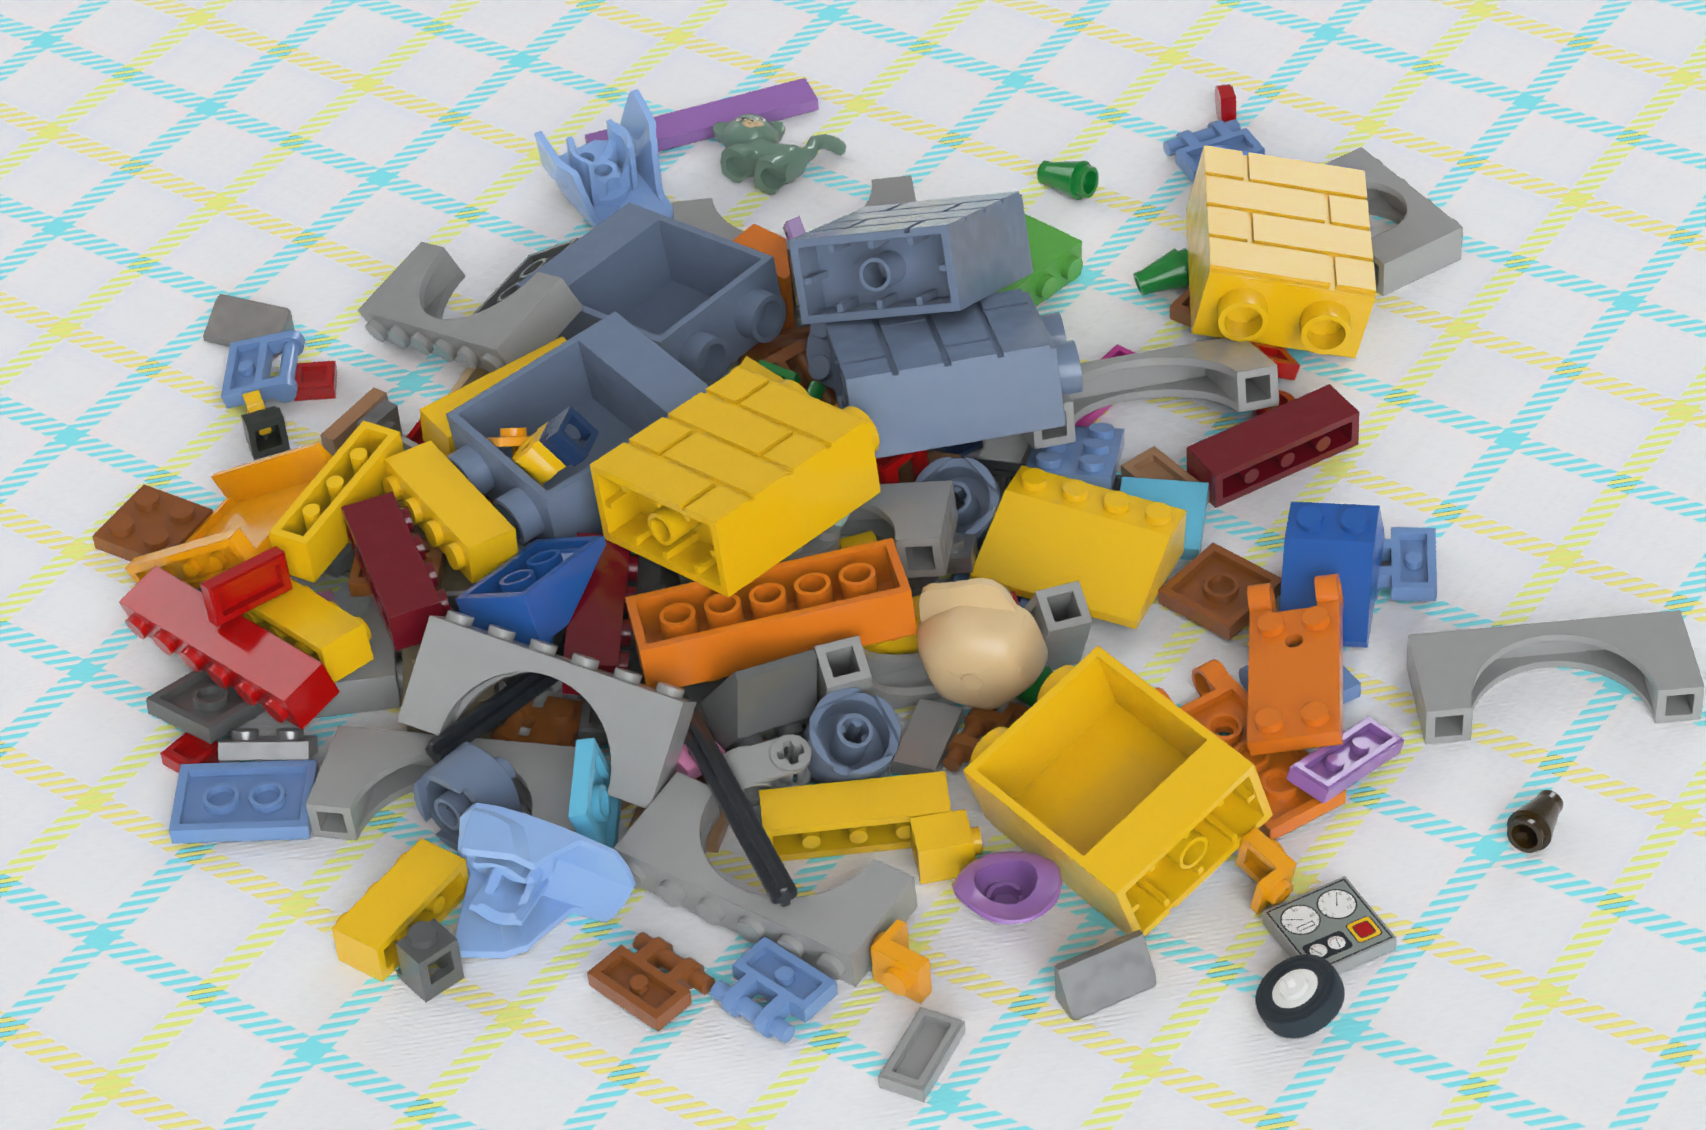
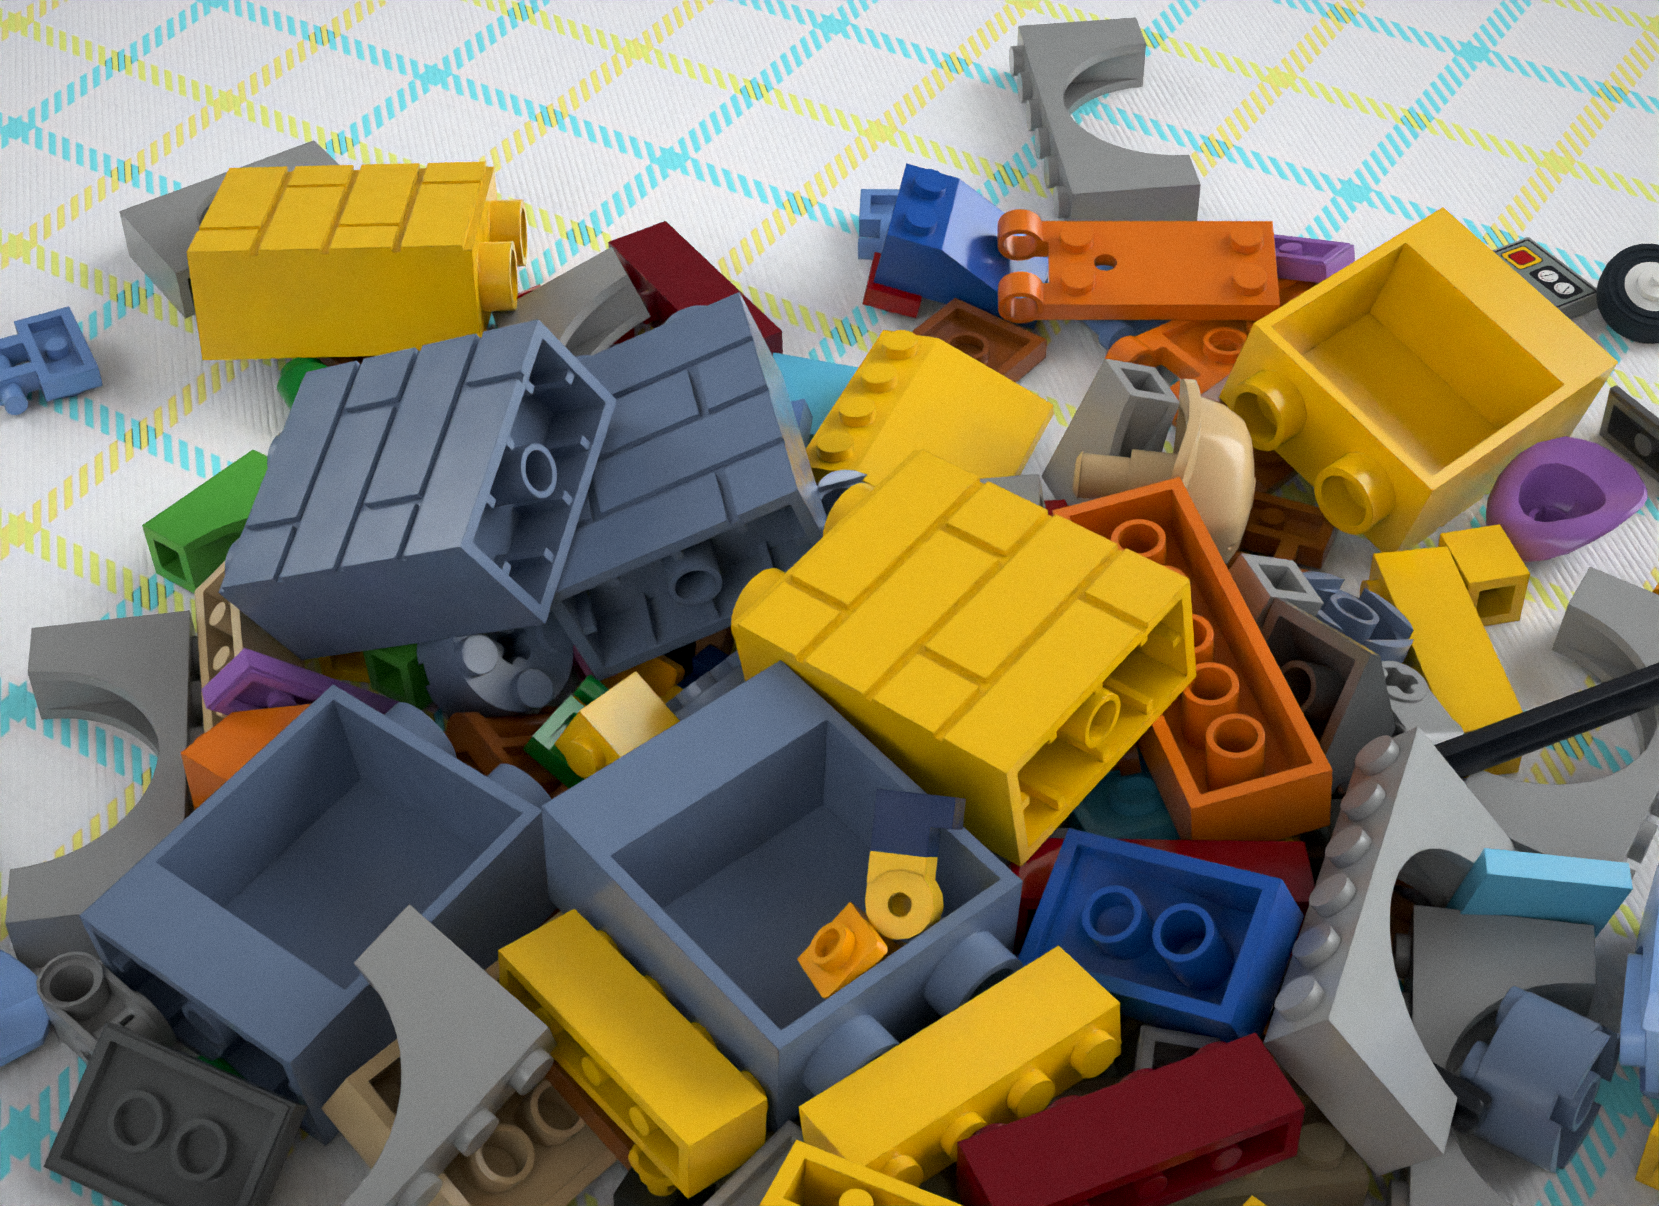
camera: 95 degrees left, 0 degrees up
green cone [1037,161,1099,200] -> none
dark brown cone [1507,790,1564,853] -> none

